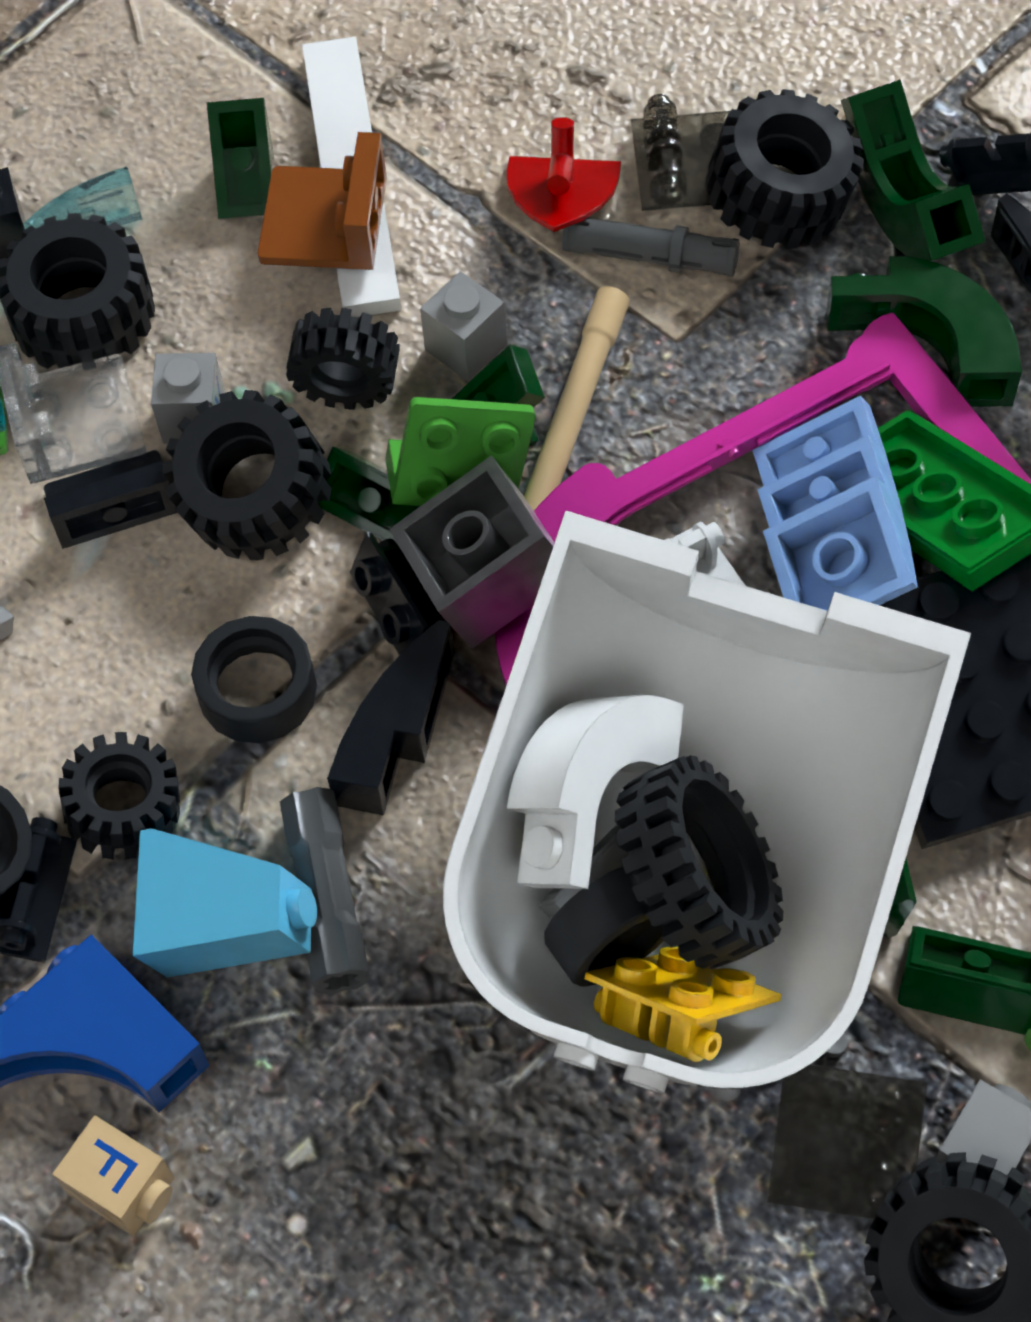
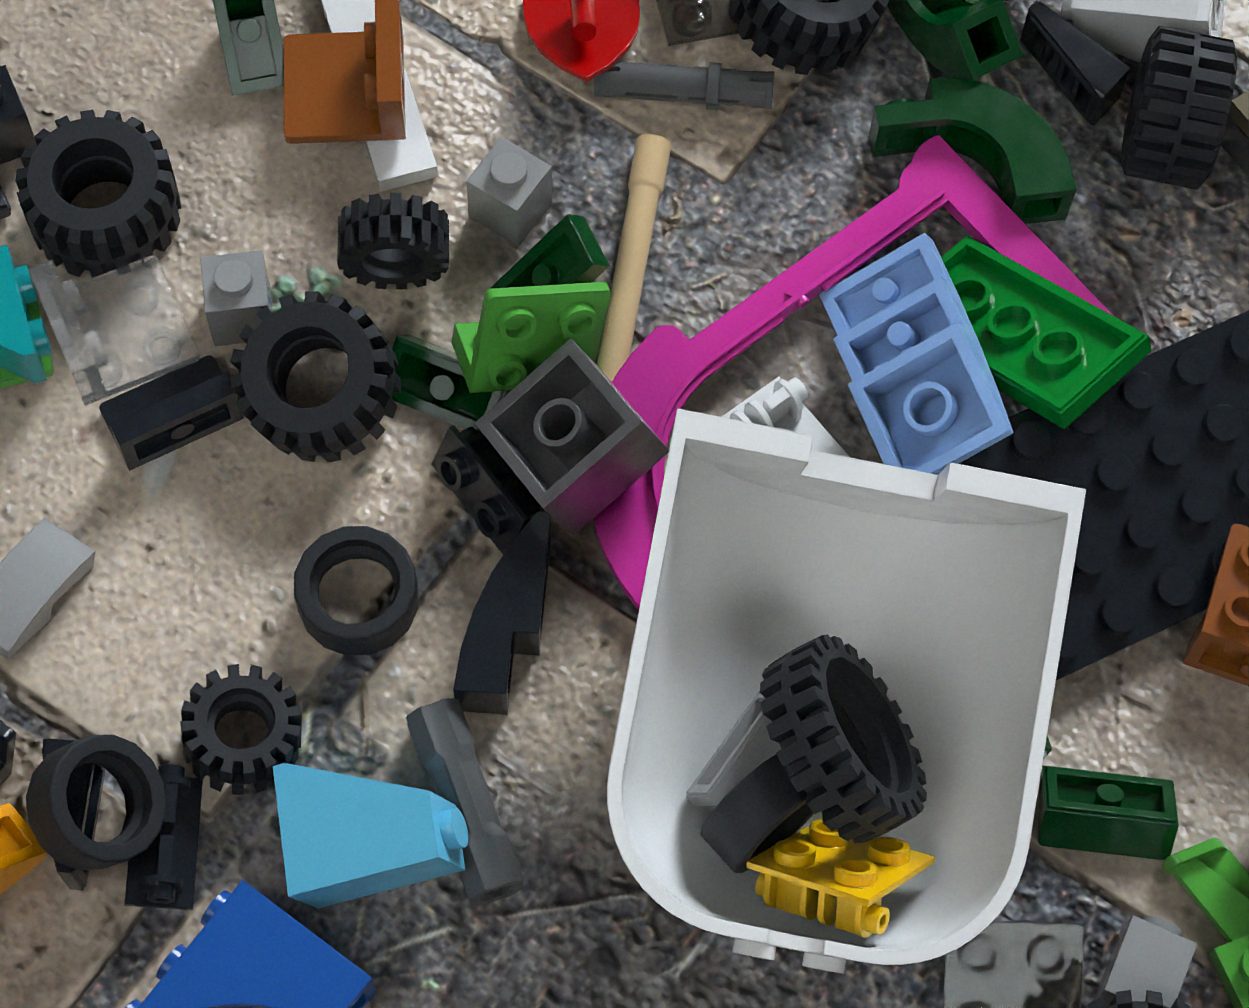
camera: 15 degrees left, 5 degrees up
clear light blue slope [23,166,143,229] -> none
white arch [507,695,684,889] -> none

